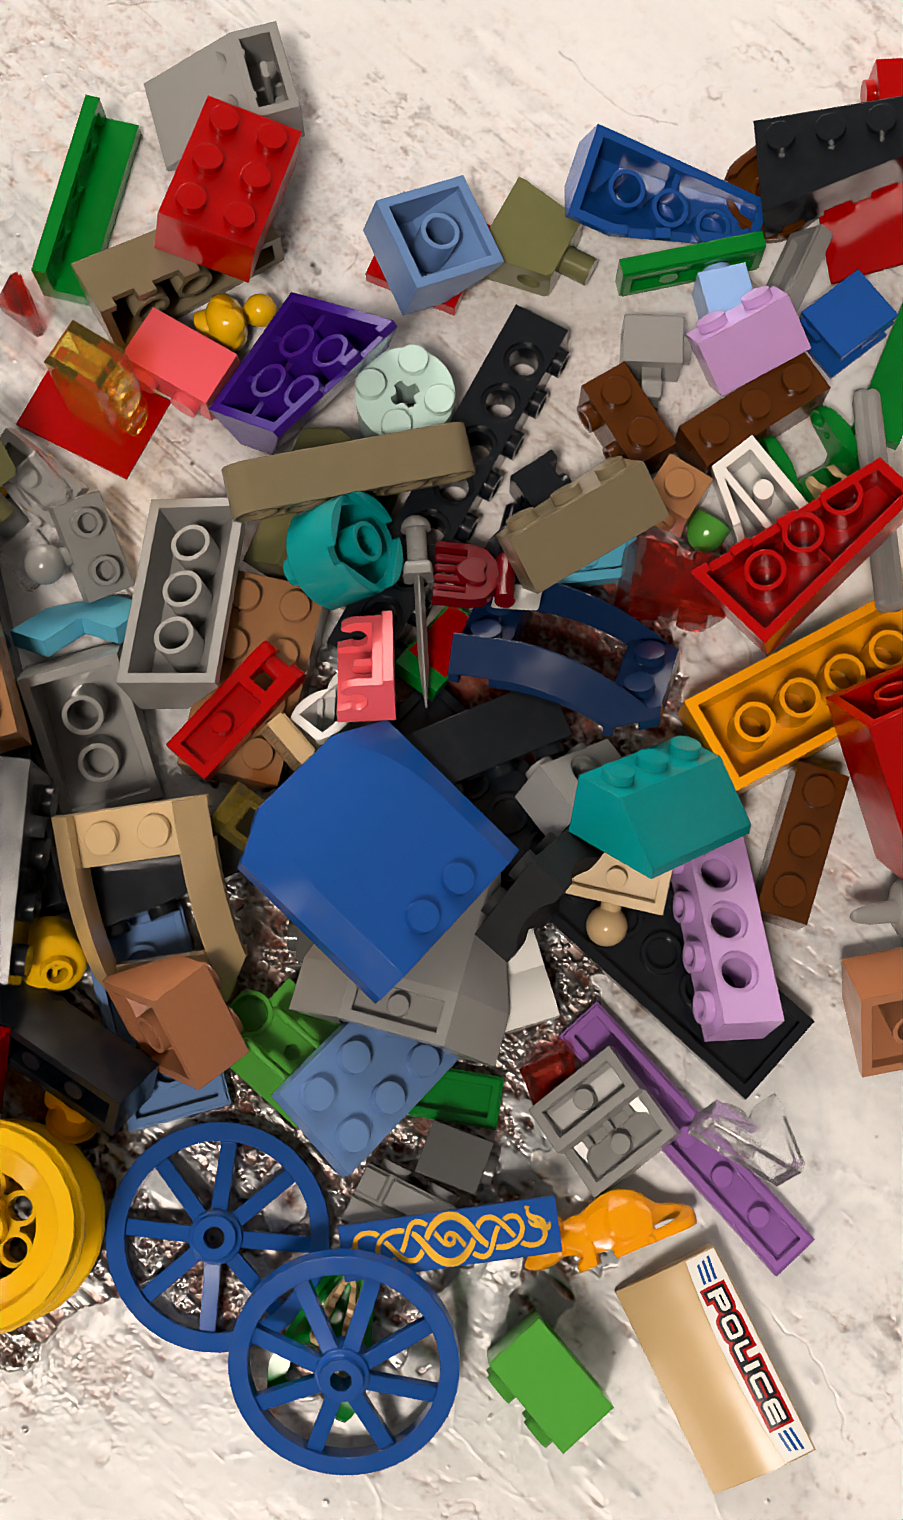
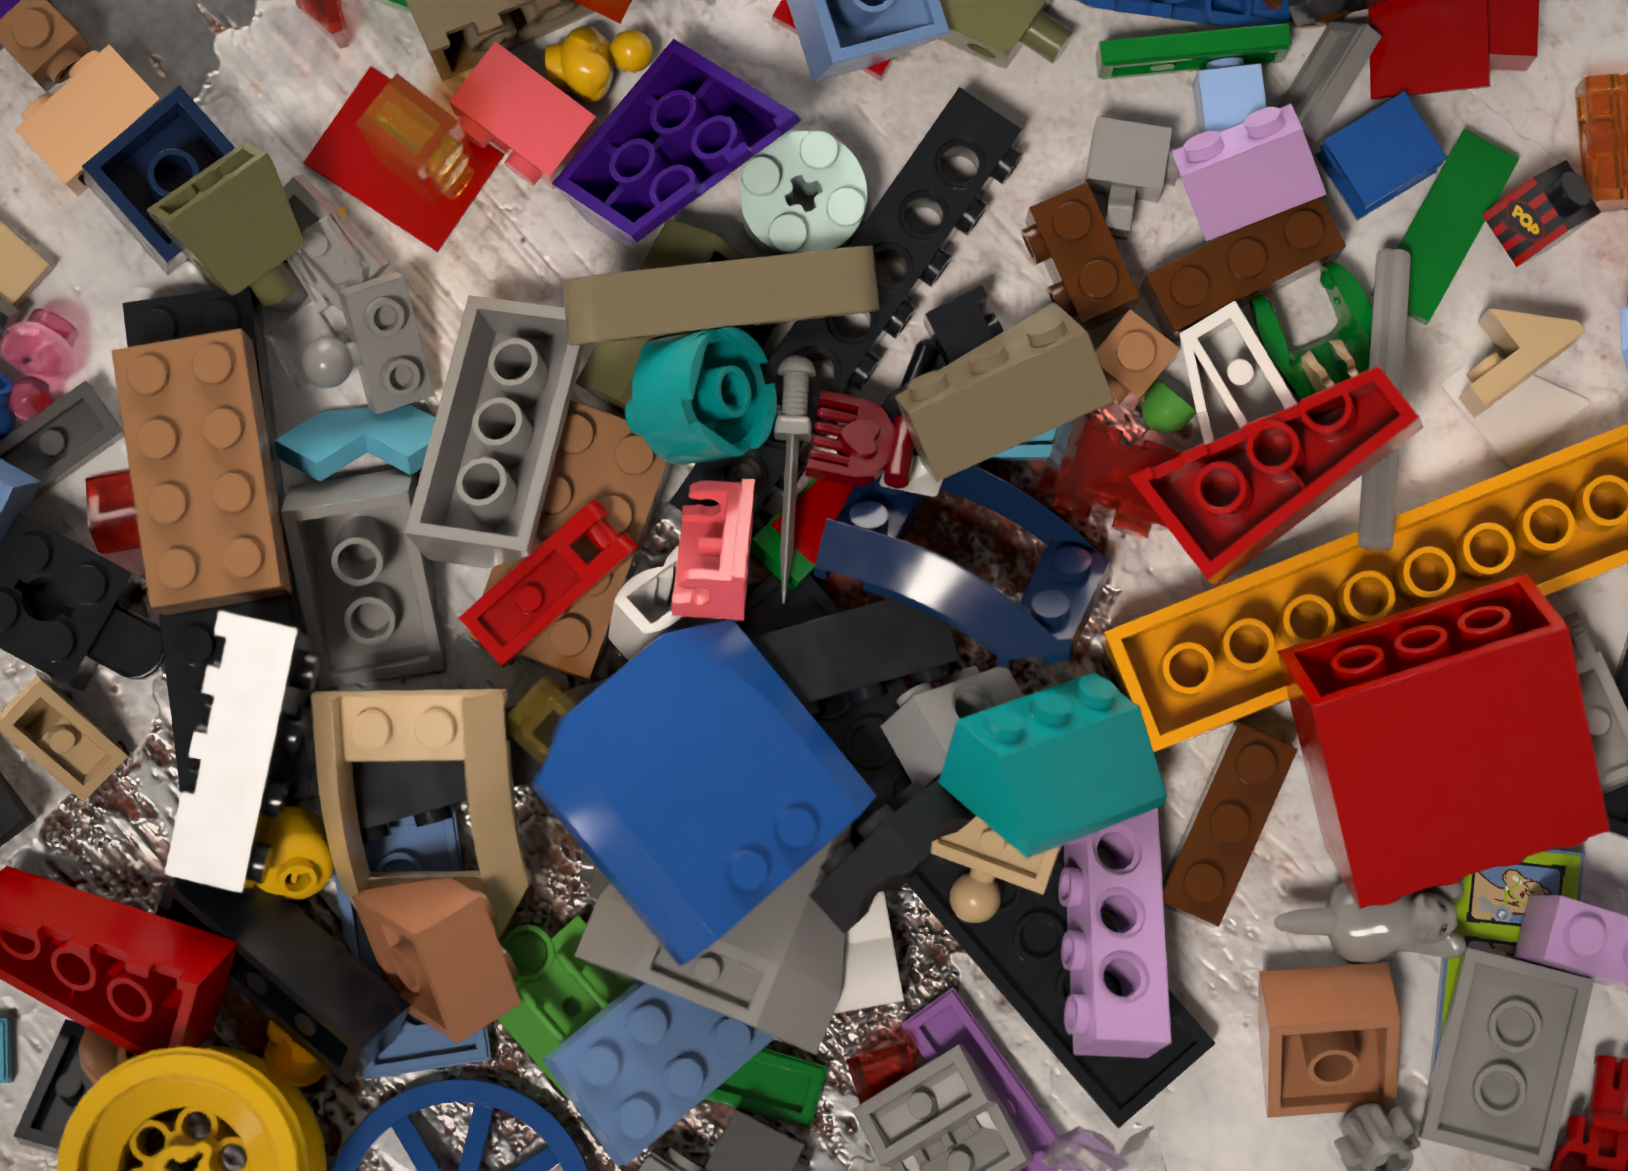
camera: 10 degrees right, 5 degrees up
tan tile [260,712,315,771] -> none

